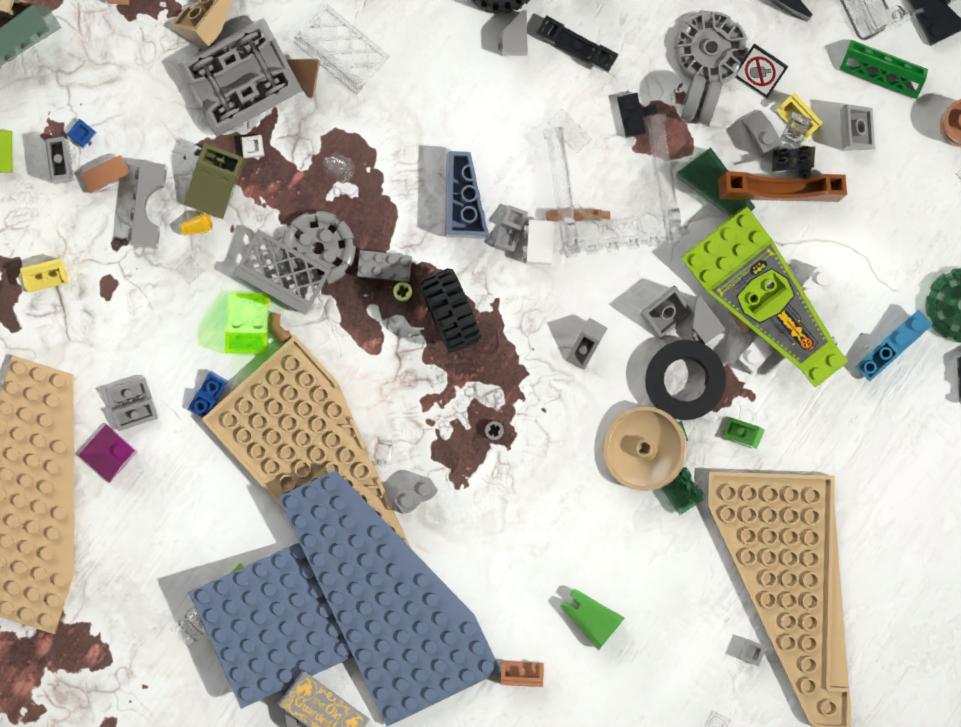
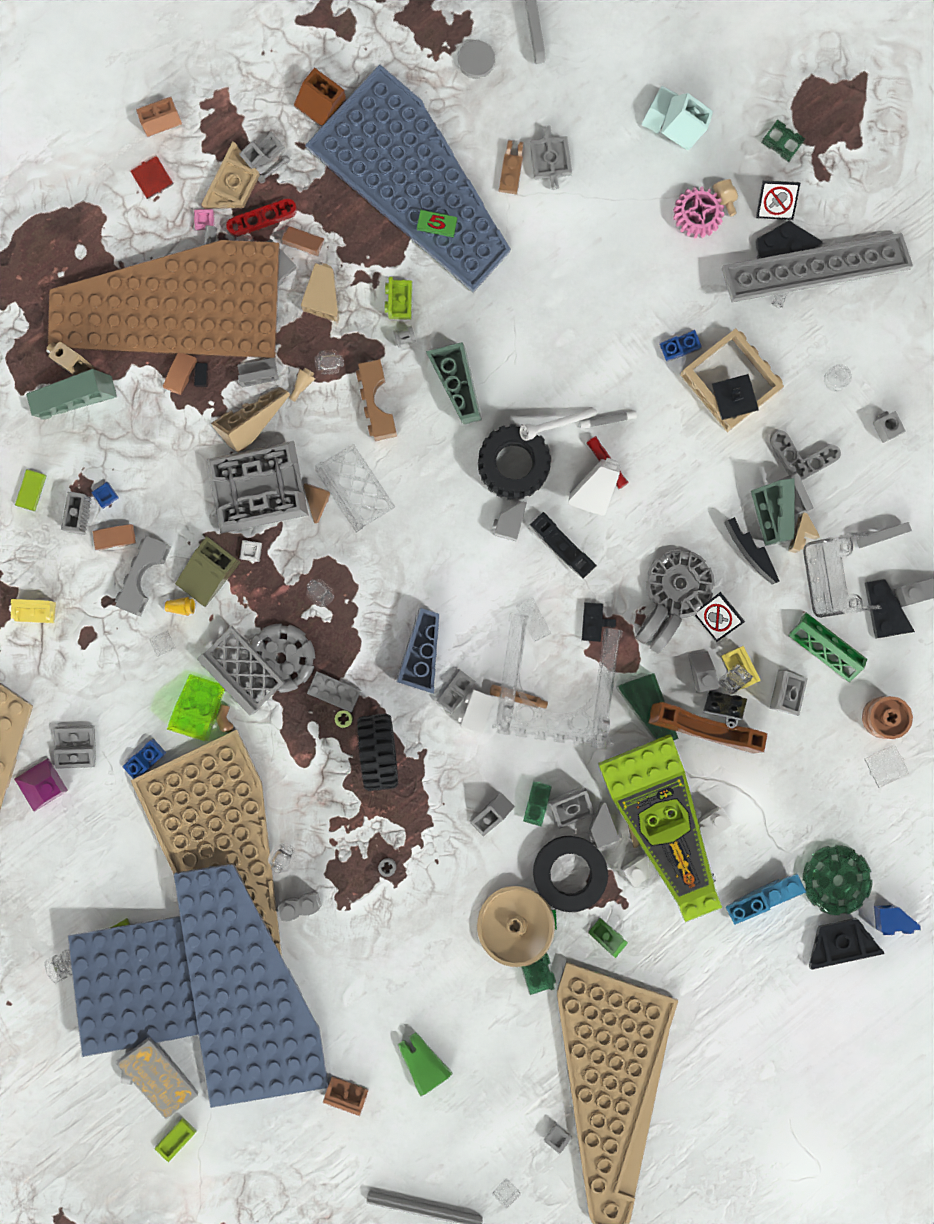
camera: 15 degrees right, 0 degrees up
none -> clear green slope [523,781,552,827]

